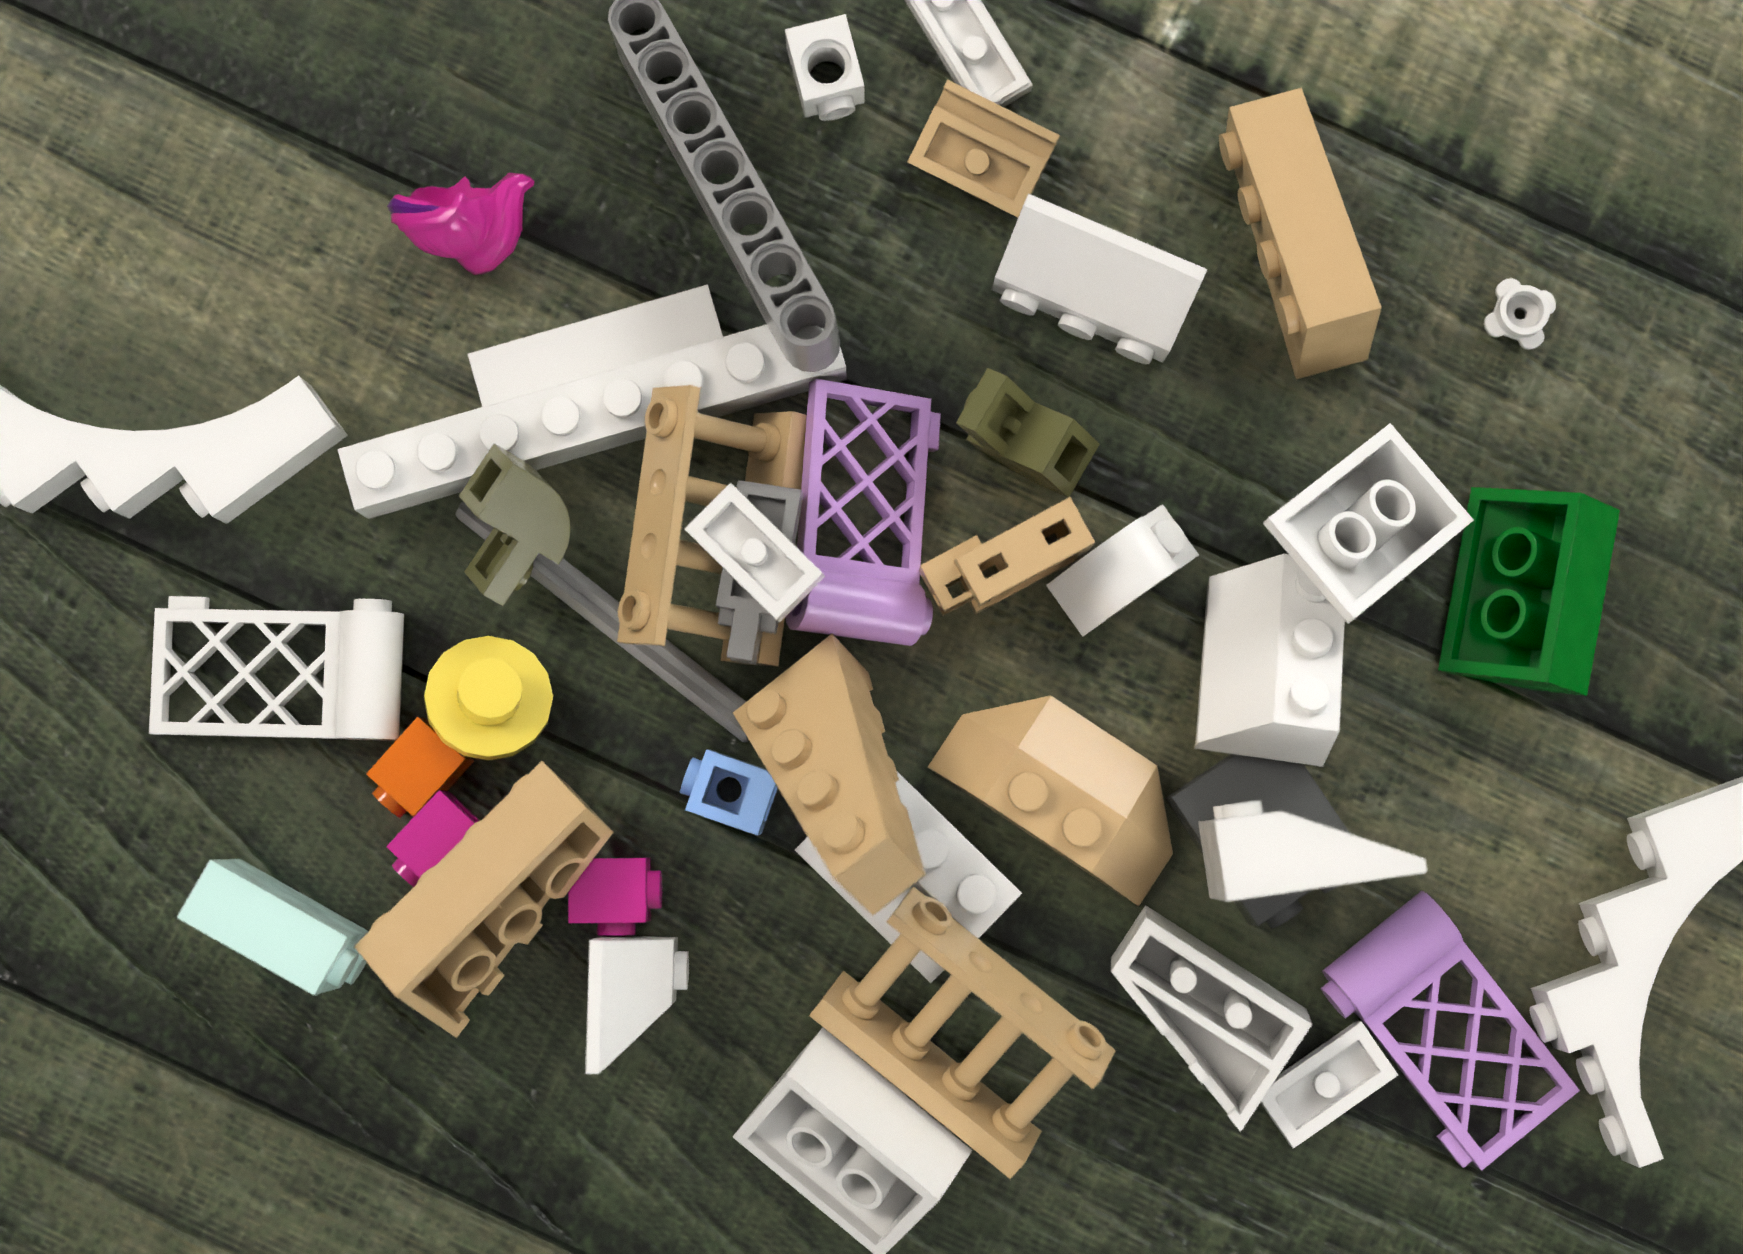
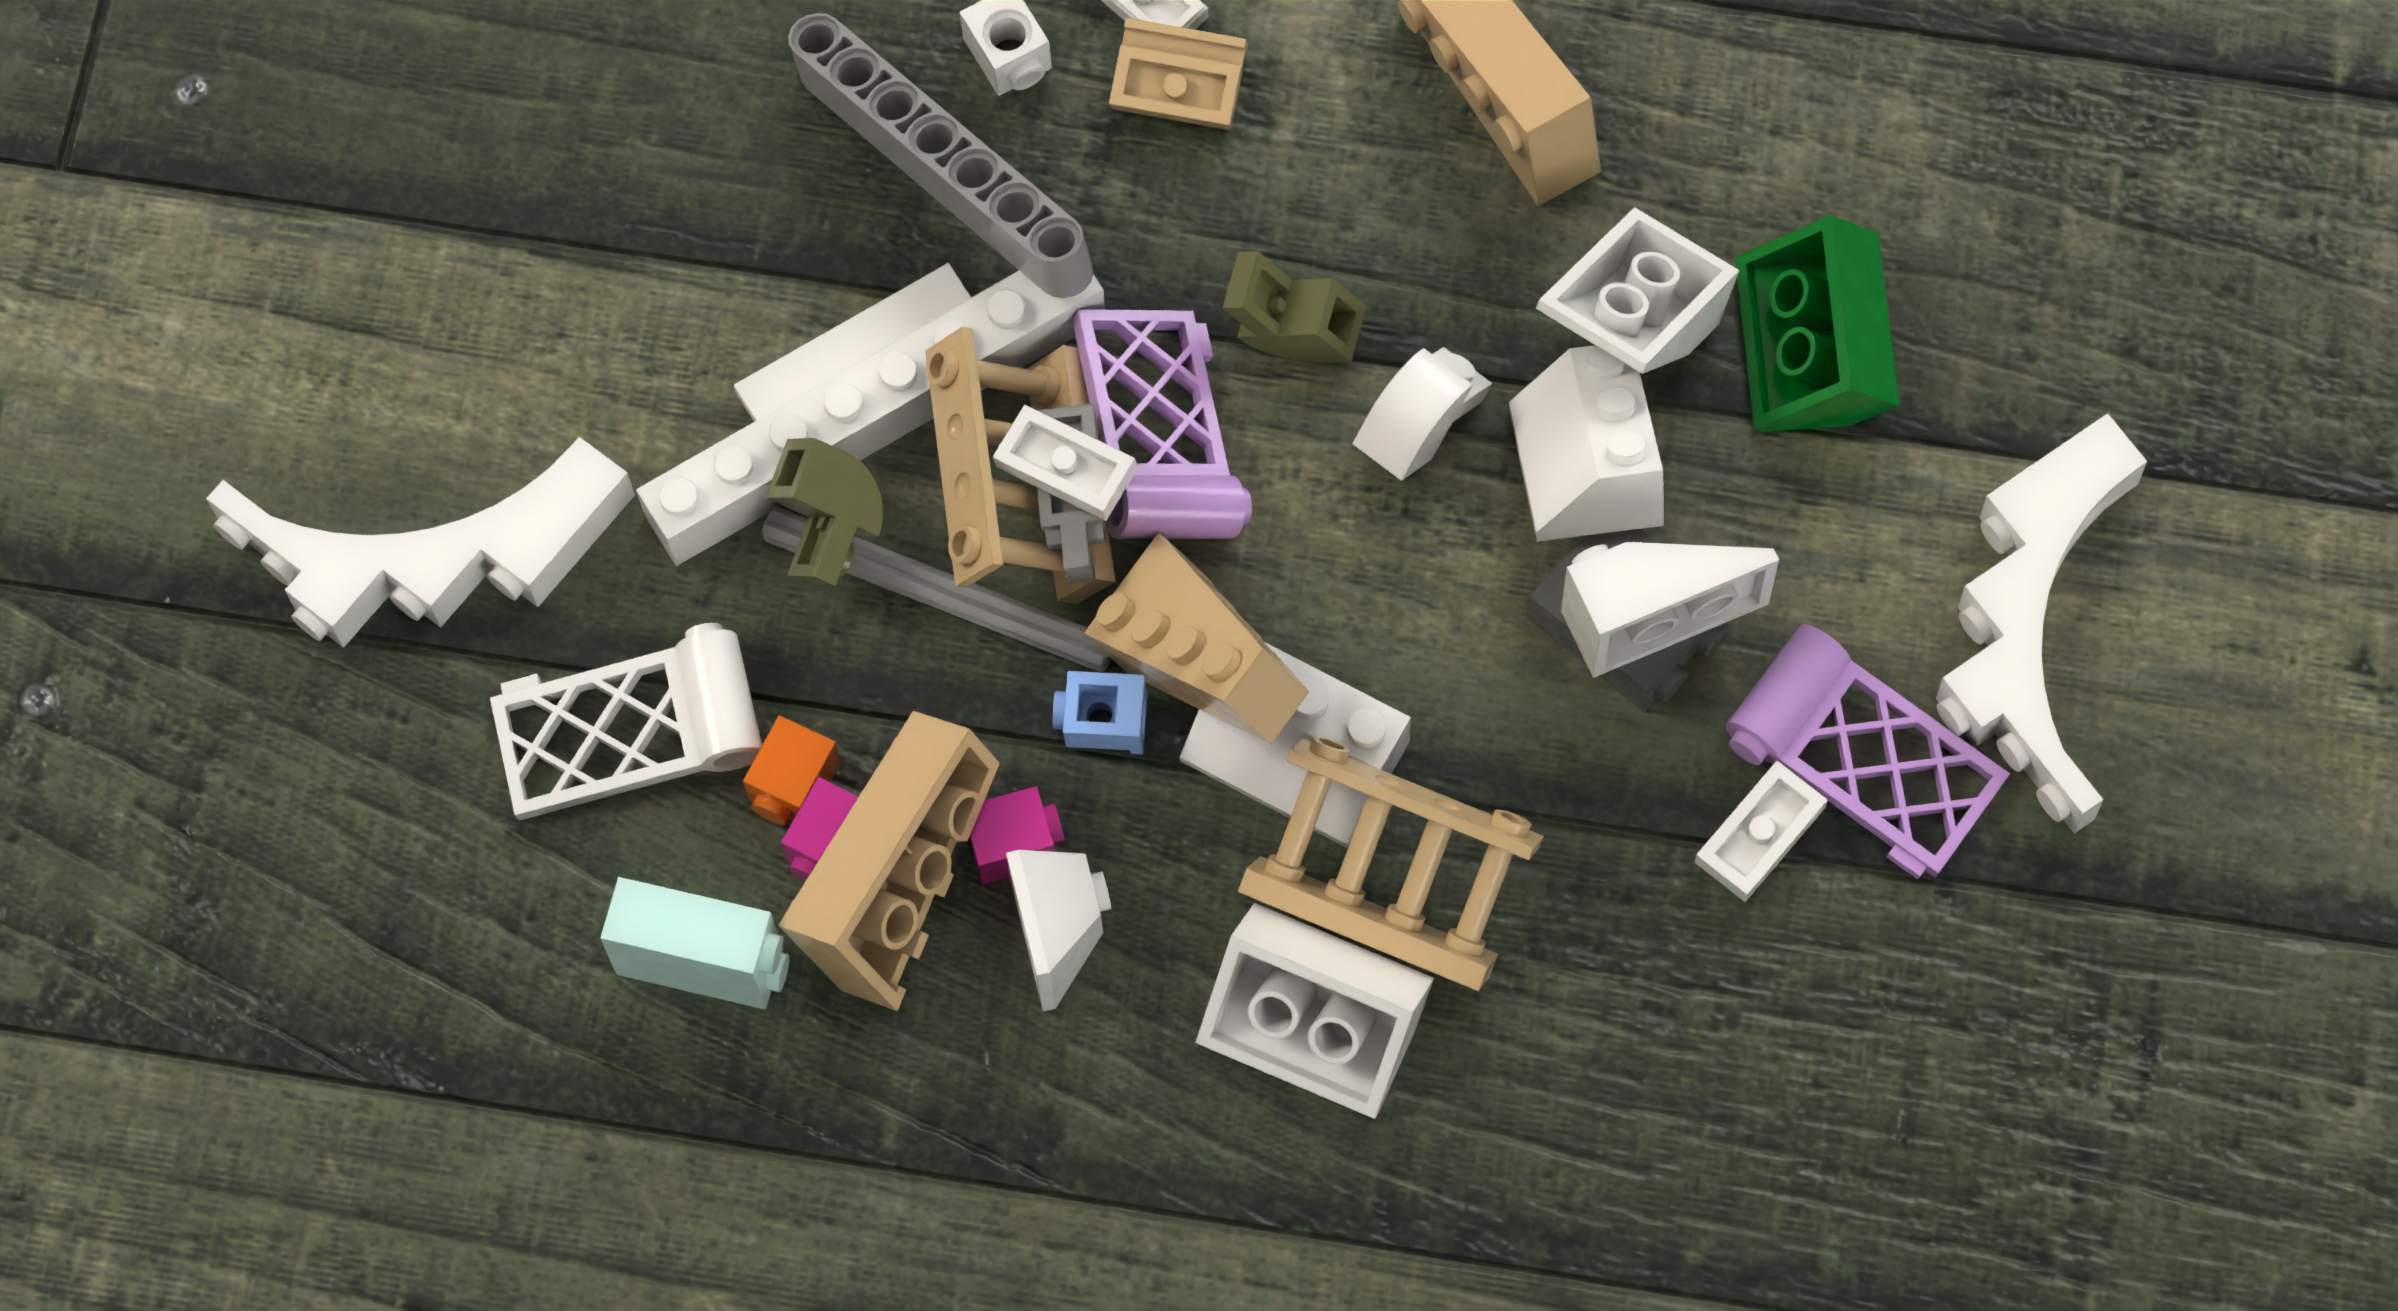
camera: 10 degrees left, 15 degrees down
dark pink hair [387,173,534,275] -> none
light yellow piece [424,636,553,761] -> none
tan piece [919,497,1095,616] -> none
tan wedge [927,696,1173,907] -> none
white slope [992,194,1207,364] -> none
white wedge [1111,905,1312,1132] -> none
white plate [1484,278,1556,350] -> none

